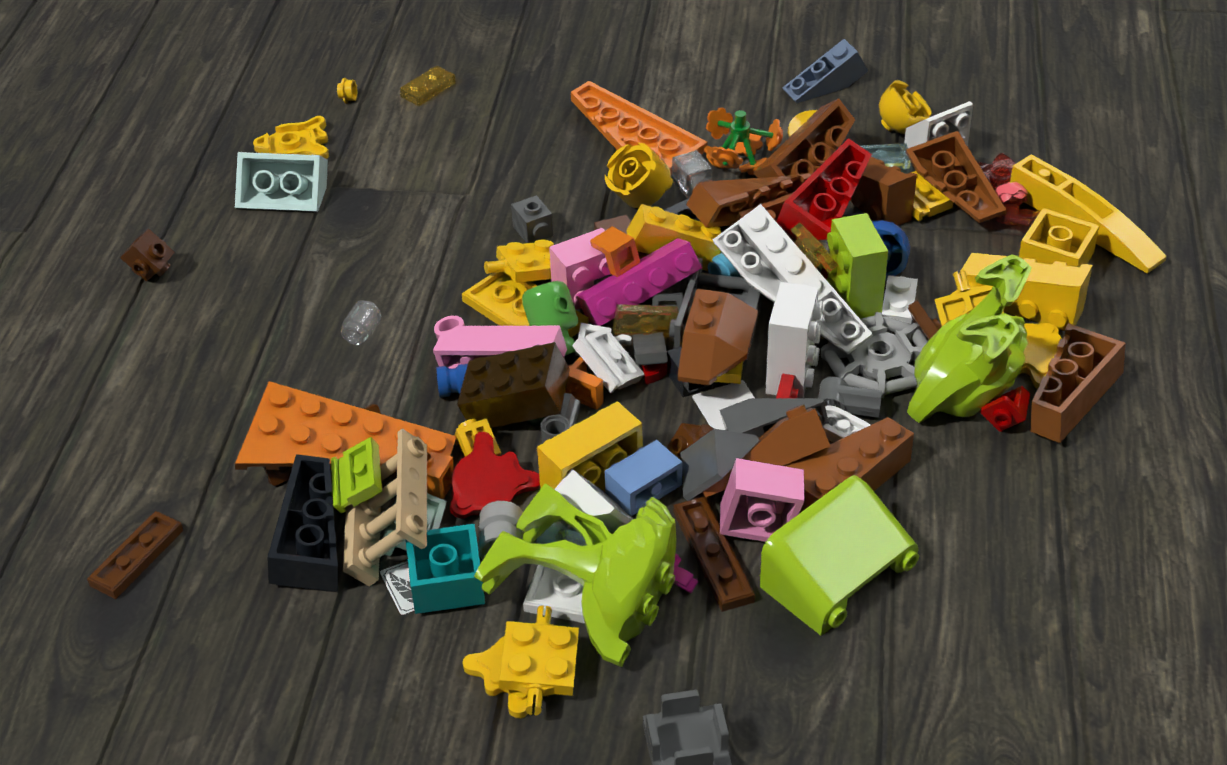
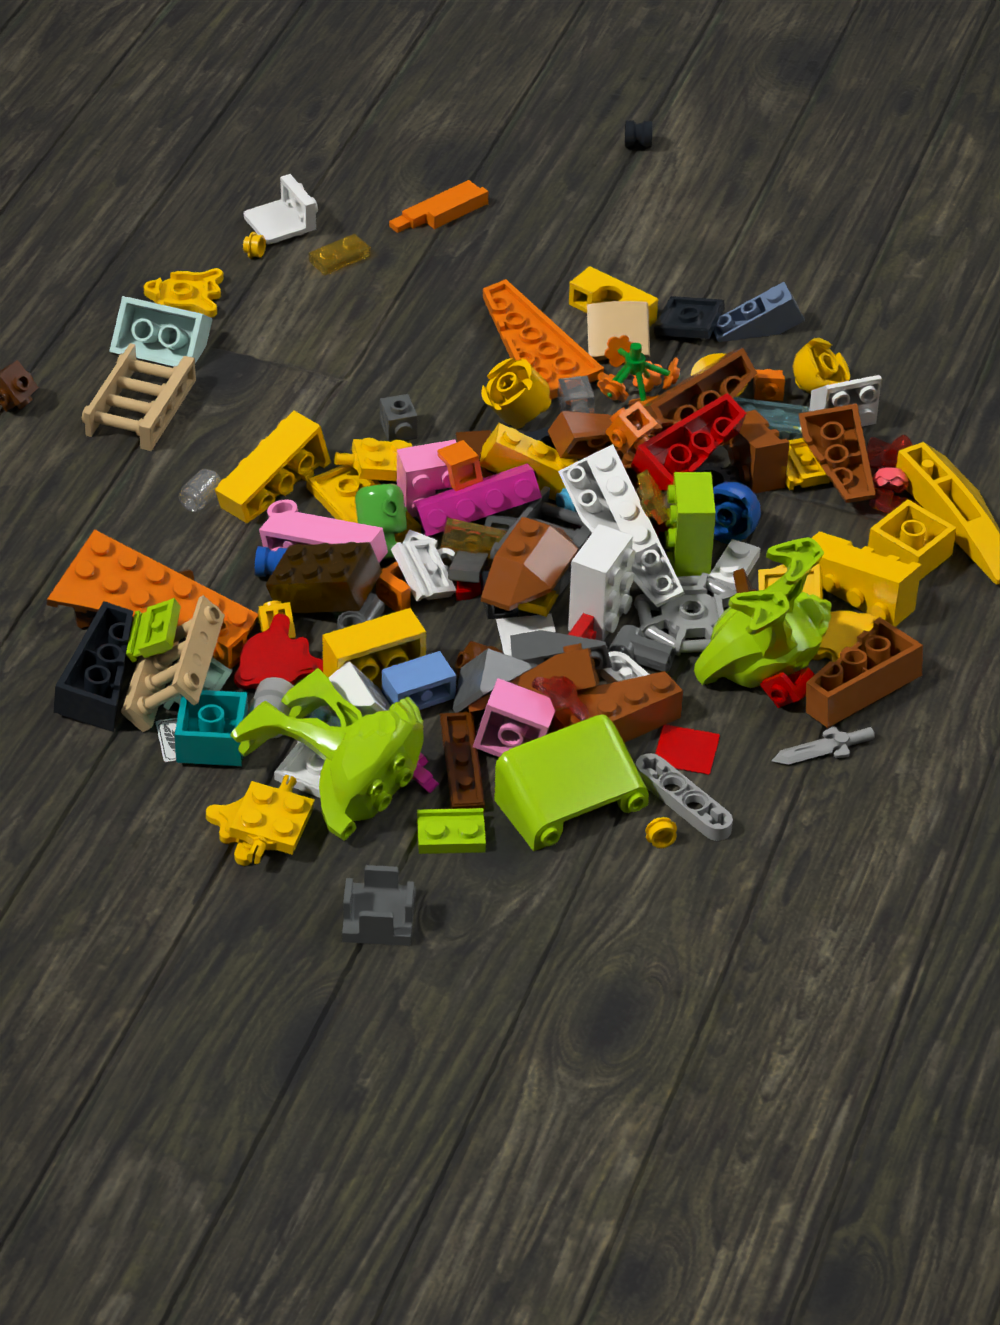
camera: 10 degrees right, 0 degrees up
none -> tan fence [82,343,196,451]
none -> yellow wedge [215,411,331,523]
none -> white bracket [244,174,318,244]
none -> orange piece [389,180,489,233]
none -> lime plate [417,808,486,854]
none -> clear red plate [532,676,589,721]
none -> yellow arch [569,266,658,327]
none -> tan slope [587,301,650,361]
none -> orange brick [605,401,658,455]
none -> light grey beam [636,753,733,841]
none -> yellow plate [645,817,677,848]
none -> black plate [654,296,725,339]
none -> red sticker [655,724,720,774]
none -> orange bracket [753,369,785,401]
none -> light grey sword [772,727,875,765]

